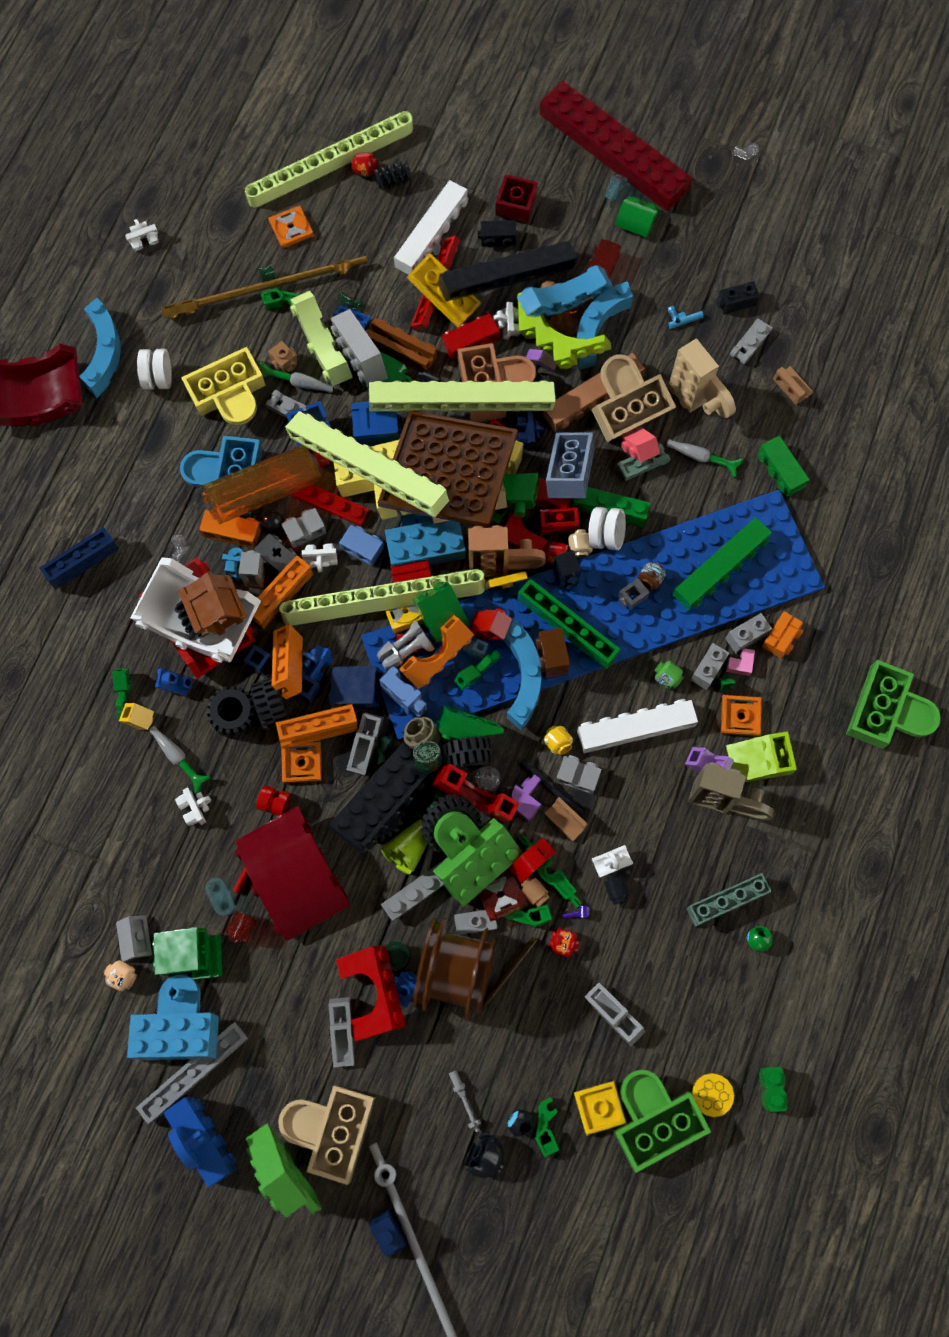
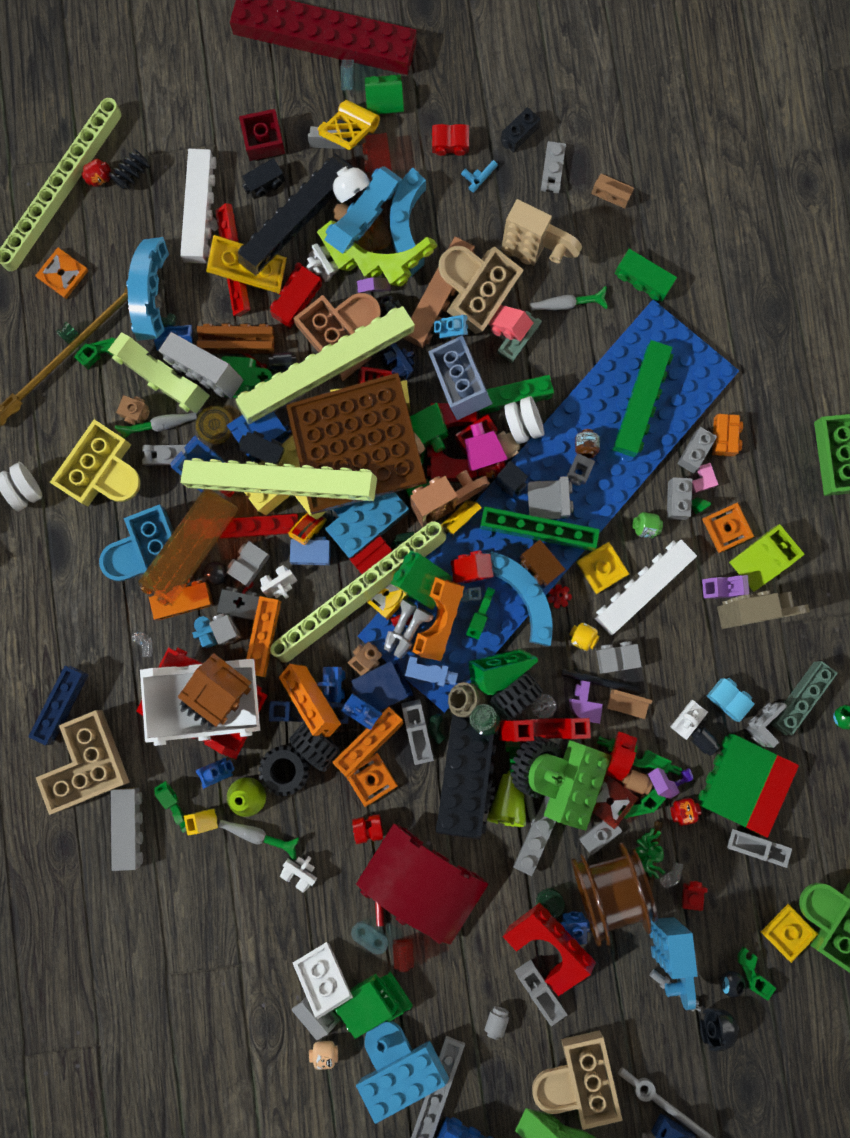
camera: 30 degrees left, 10 degrees up
none -> tan brick [36,710,130,815]
none -> light grey brick [111,787,143,871]
none -> dark azure brick [126,237,169,341]
none -> clear yellow tile [196,406,233,444]
none -> lime cone [227,777,266,817]
none -> black brick [238,431,285,466]
none -> slope [288,513,327,545]
none -> white plate [293,942,353,1019]
none -> light grey panel [308,126,347,149]
none -> yellow piece [318,100,380,150]
none -> white cylinder [333,167,370,203]
none -> blue hips [341,694,382,730]
none -> medium nougat brick [348,641,382,676]
none -> red brick [432,124,469,156]
none -> dark azure hips [434,315,468,338]
none -> dark pink torso [465,422,507,470]
none -> light grey brick [484,1006,509,1040]
none -> light grey bracket [527,476,573,519]
none -> red plant [547,584,572,608]
none -> yellow plate [576,542,629,594]
none -> green animal [635,828,665,879]
none -> medium lavender piece [648,768,680,799]
none -> dark azure brick [649,917,698,1010]
none -> clear arm [660,862,683,888]
none -> red bracket [681,881,708,911]
none -> green panel [698,734,799,838]
none -> medium azure brick [707,678,754,722]
none -> light grey bracket [745,703,787,748]

